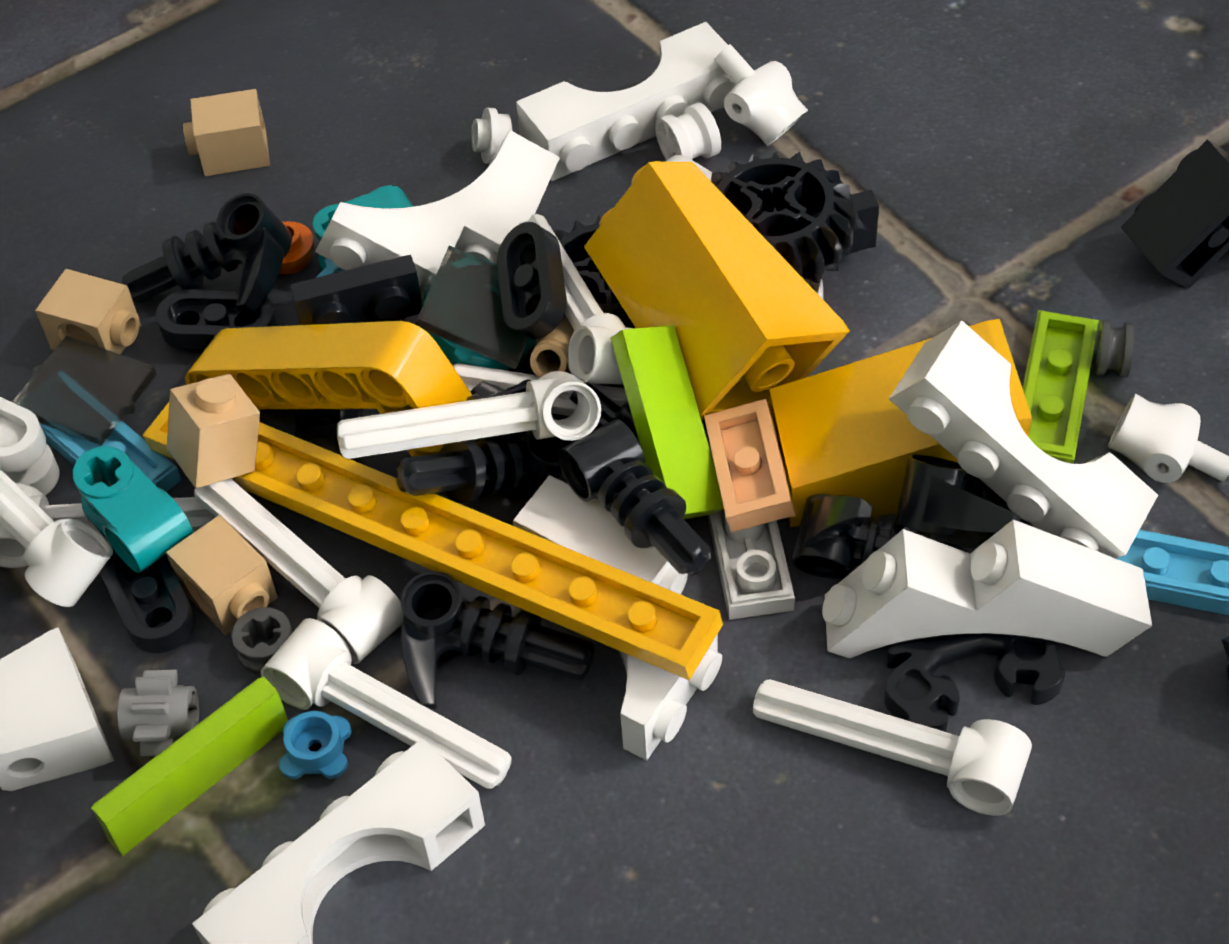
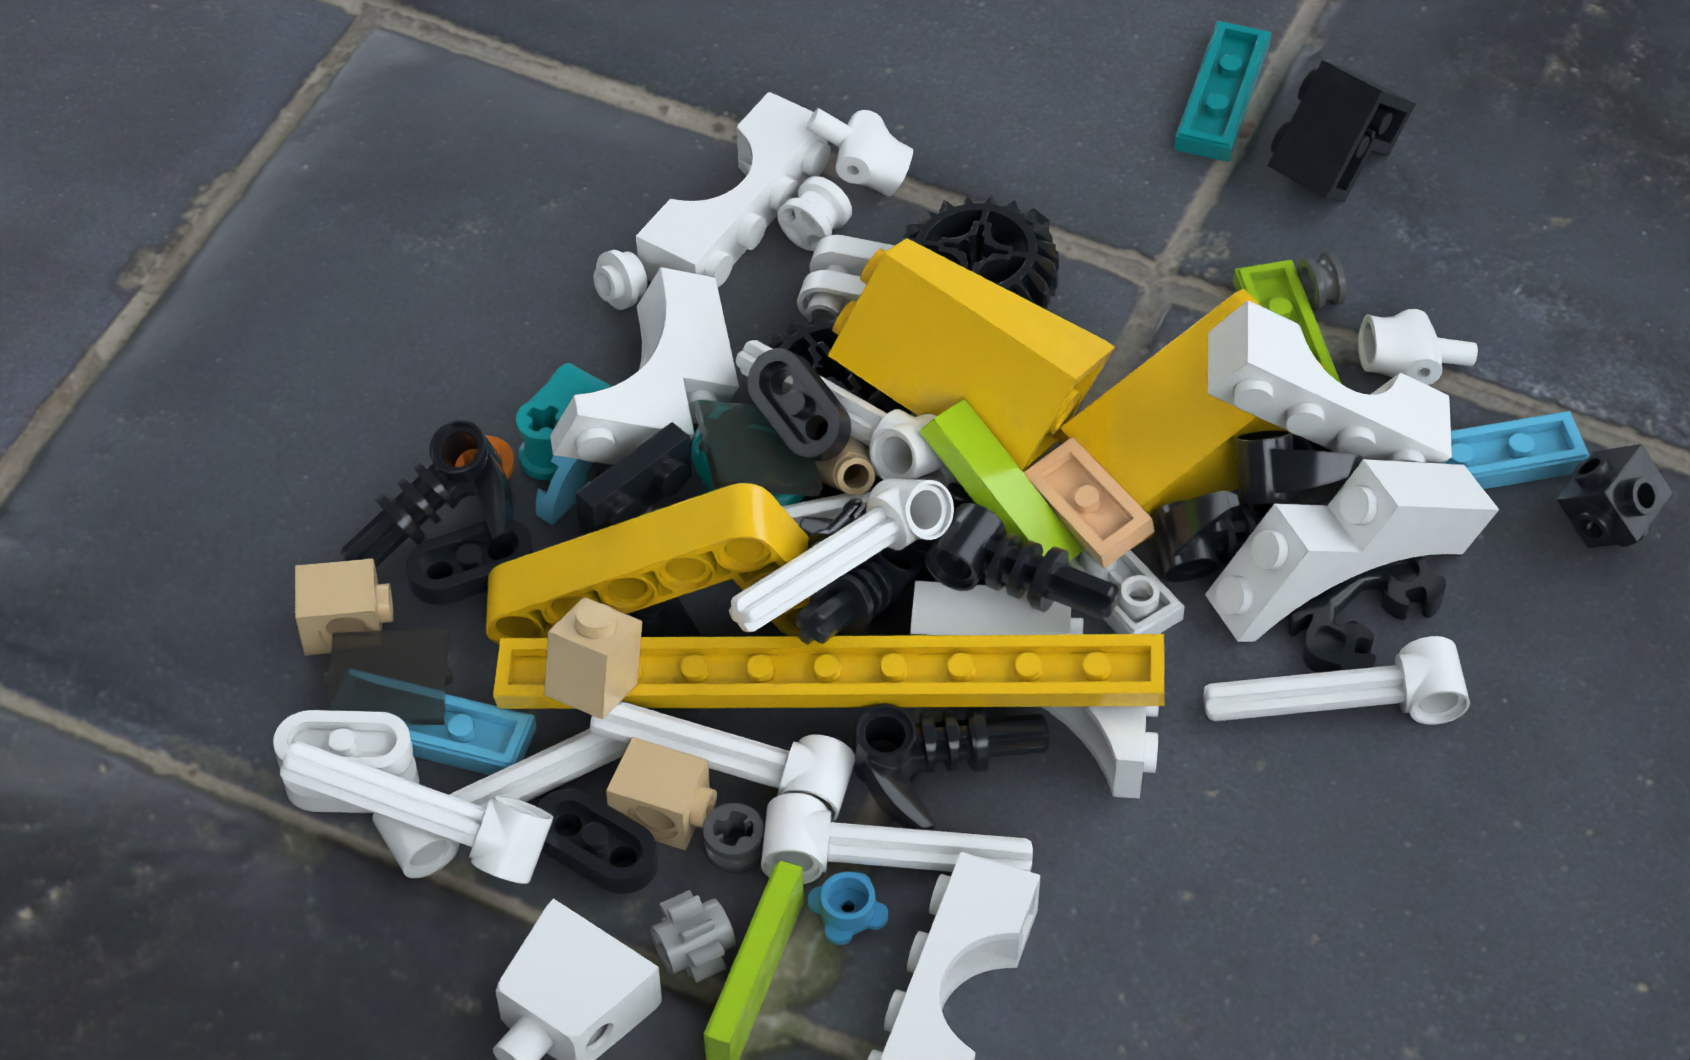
camera: 30 degrees left, 0 degrees up
teal piece [73,446,193,573] -> none
tan brick [183,89,270,176] -> none
none -> teal tile [1174,21,1271,162]

